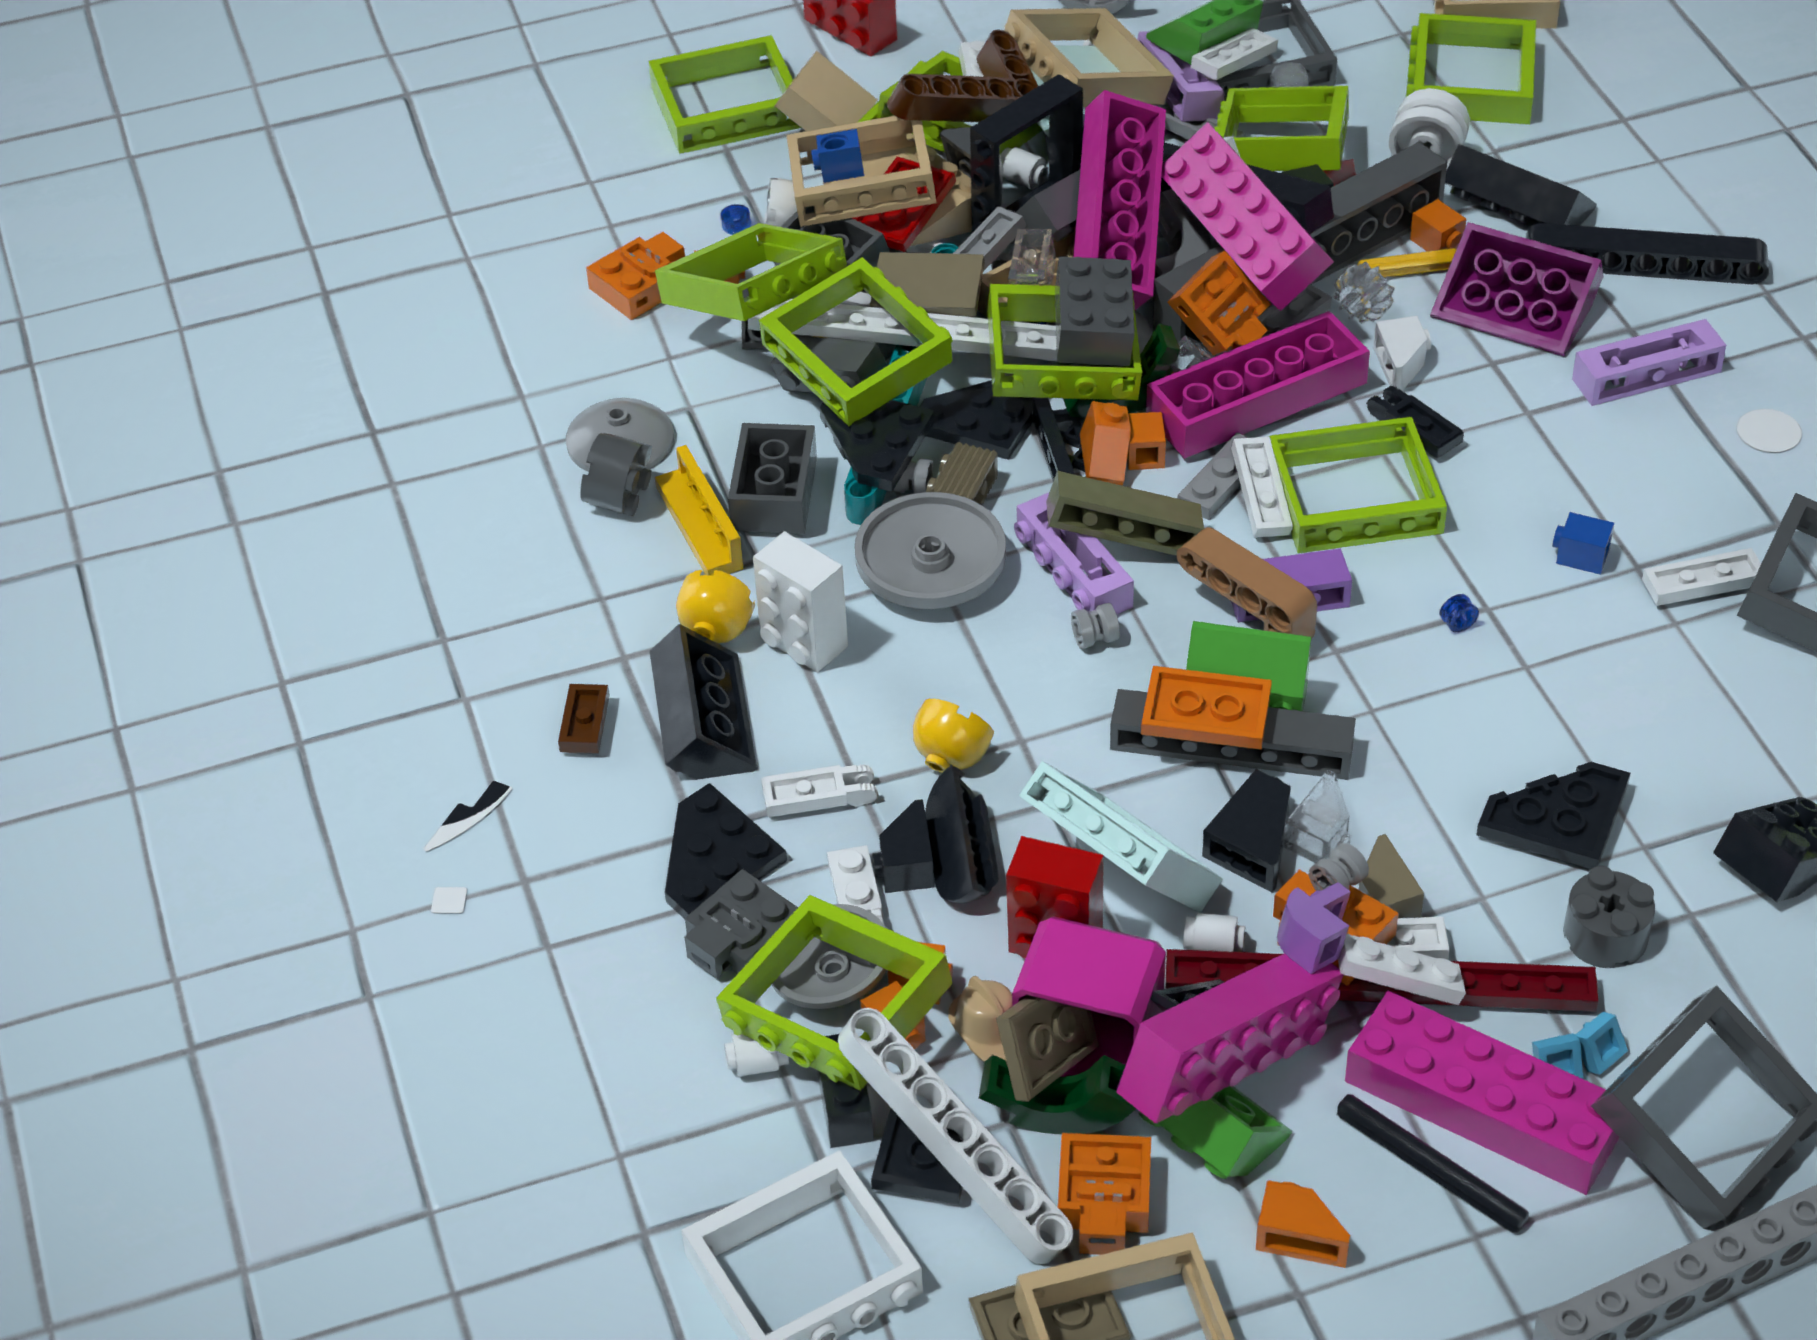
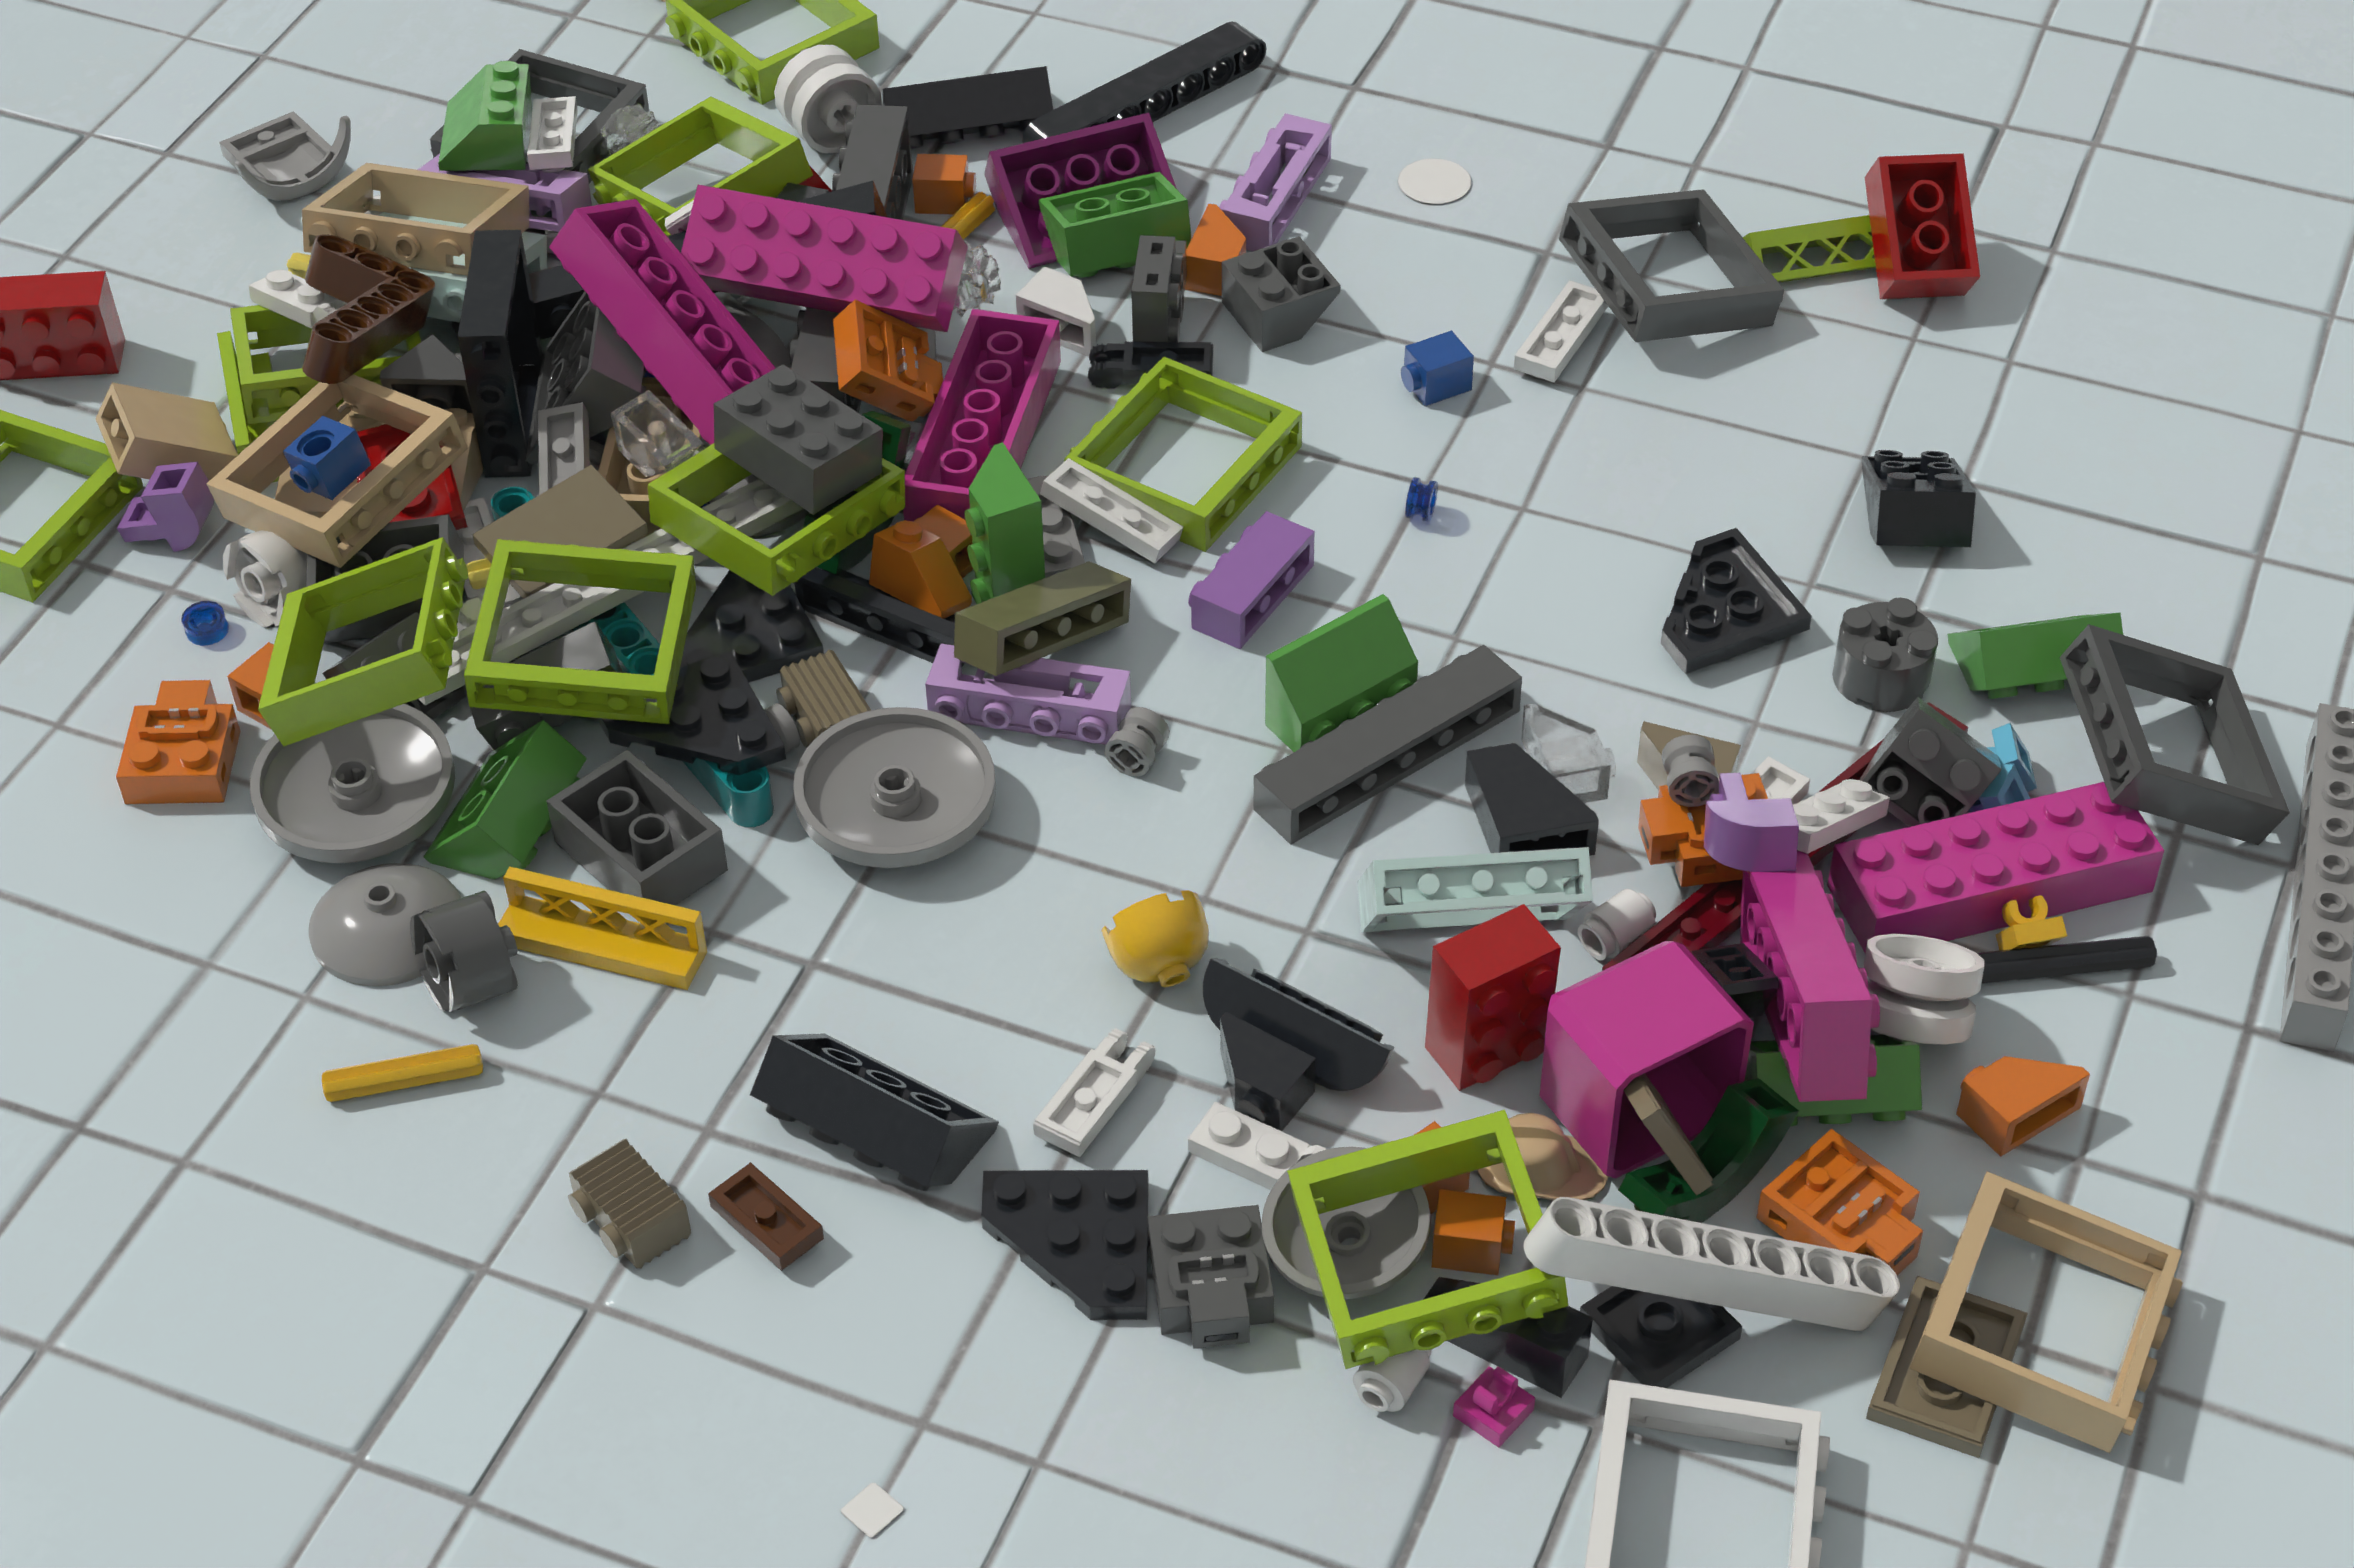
camera: 50 degrees left, 0 degrees up
sticker [424,781,512,851] -> none
yellow cylinder [676,570,755,644] -> none
white brick [753,531,848,673] -> none
orange plate [1141,666,1272,750] -> none
medium nougat beam [1177,527,1317,639] -> none
none -> medium lavender brick [117,462,215,552]
none -> light grey dish [250,704,455,863]
none -> yellow axle [322,1044,483,1102]
none -> bright green slope [423,720,587,880]
none -> dark tan brick [568,1139,691,1268]
none -> bright green slope [965,442,1045,604]
none -> bright green slope [1039,172,1192,278]
none -> dark grey piece [1131,235,1187,342]
none -> orange slope [1185,204,1246,296]
none -> dark grey slope [1222,236,1341,352]
none -> dark pink tile [1453,1366,1535,1448]
none -> dark grey slope [1860,697,2002,827]
none -> white wheel [1863,934,1984,1045]
none -> bright green slope [1947,612,2123,699]
none -> yellow tile [1996,895,2067,950]

